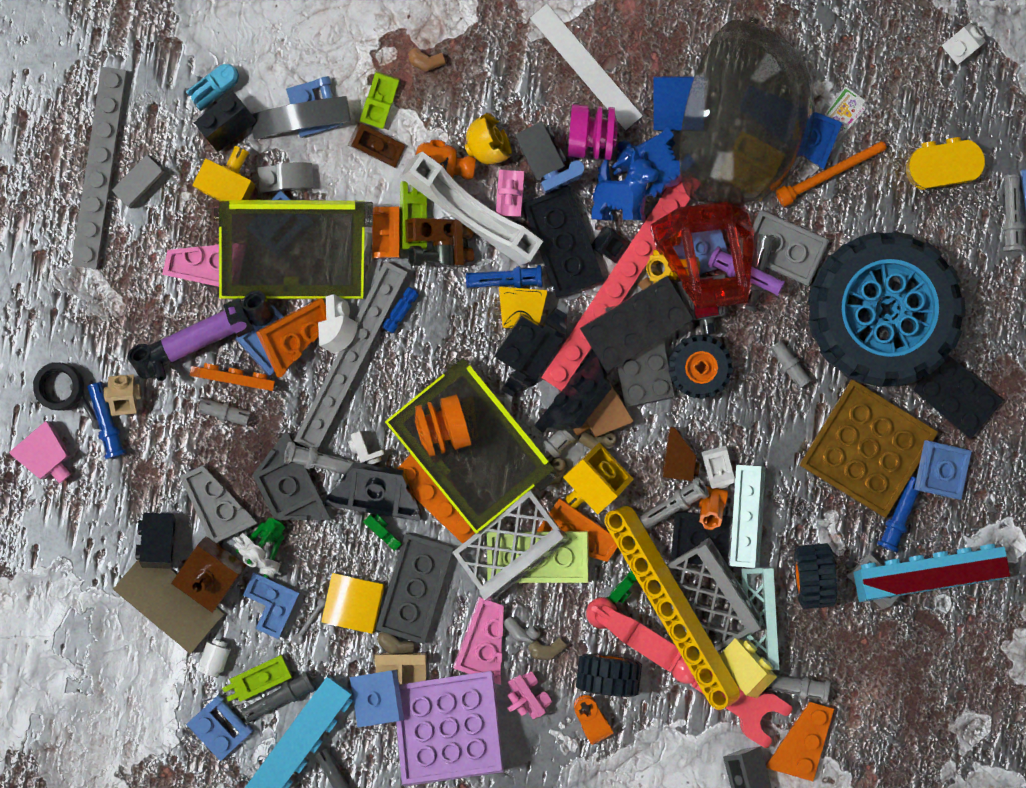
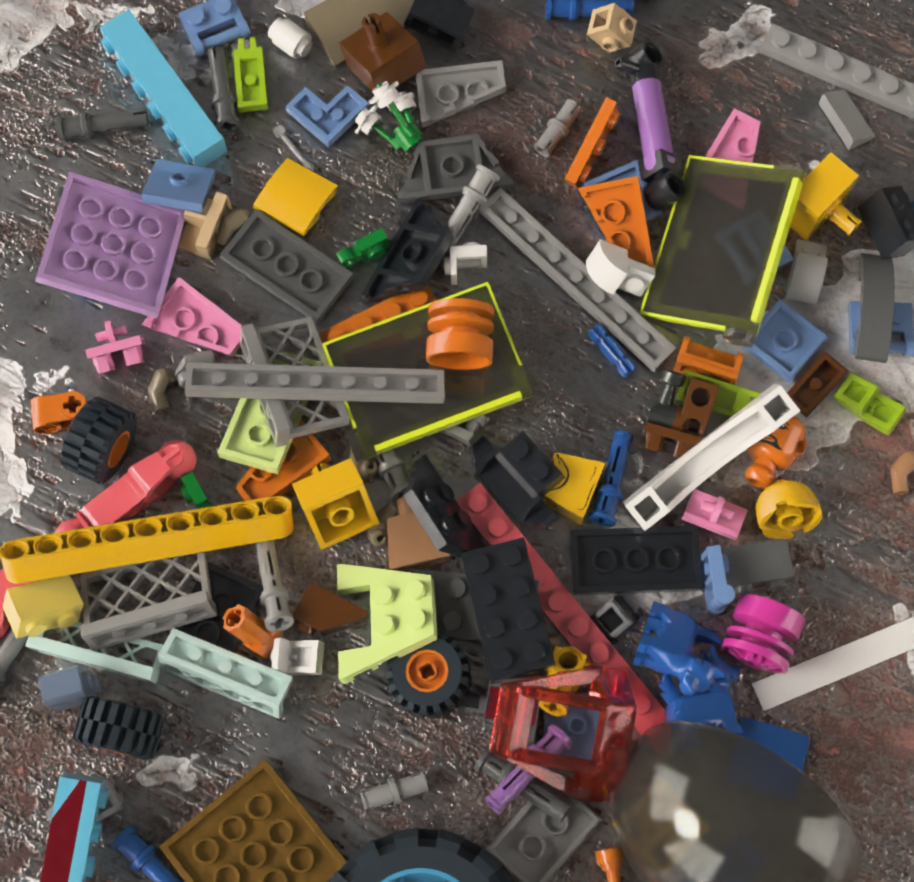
camera: 115 degrees right, 15 degrees down
none -> sand blue brick [38,665,101,712]
none -> light grey plate [185,362,445,404]
none -> yellowish green wing [337,564,437,684]
none -> medium blue plate [740,299,829,384]

